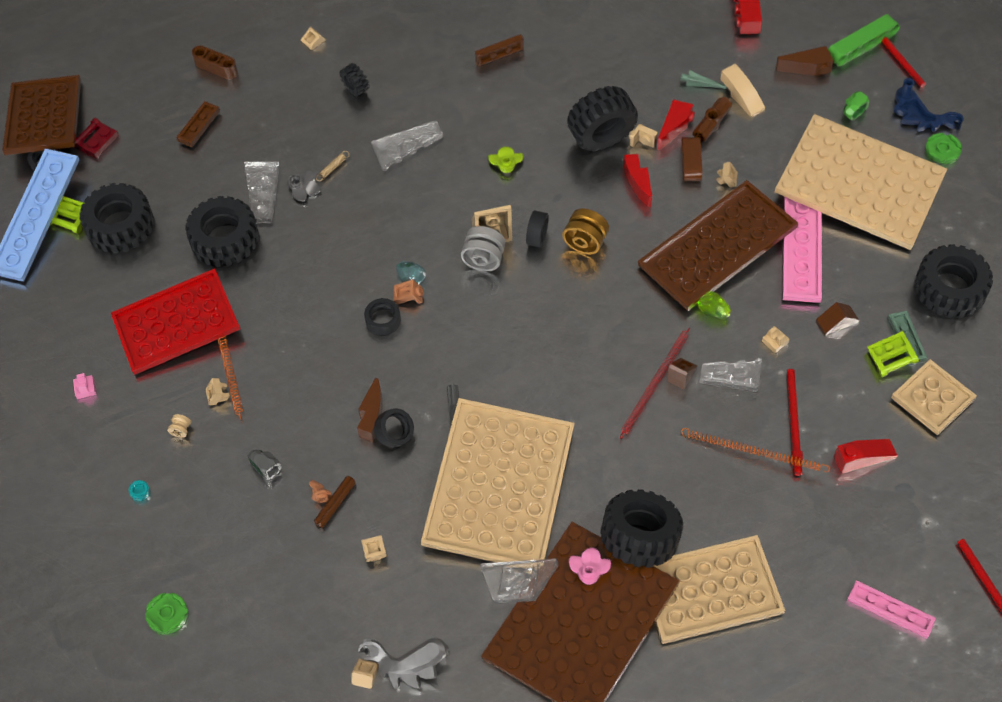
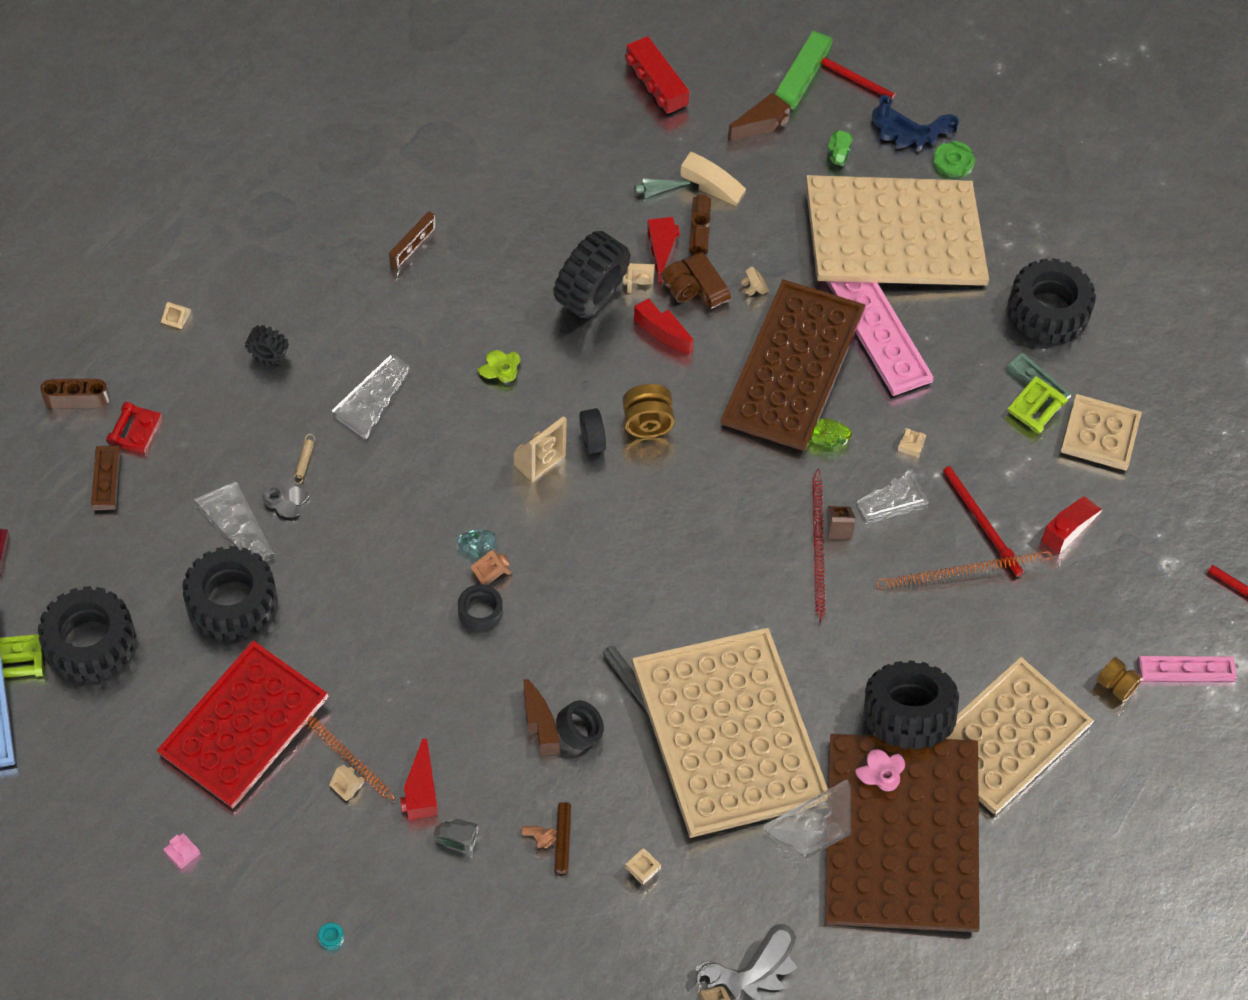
camera: 35 degrees left, 0 degrees up
tan wheel [167,414,191,438] -> none
light grey wheel [460,226,506,271] -> none
reddish brown slope [816,302,859,335] -> none
none -> red plate [106,402,163,454]
none -> red slope [400,738,438,820]
none -> reddish brown wheel [661,261,700,303]
none -> pearl gold wheel [1096,657,1143,702]

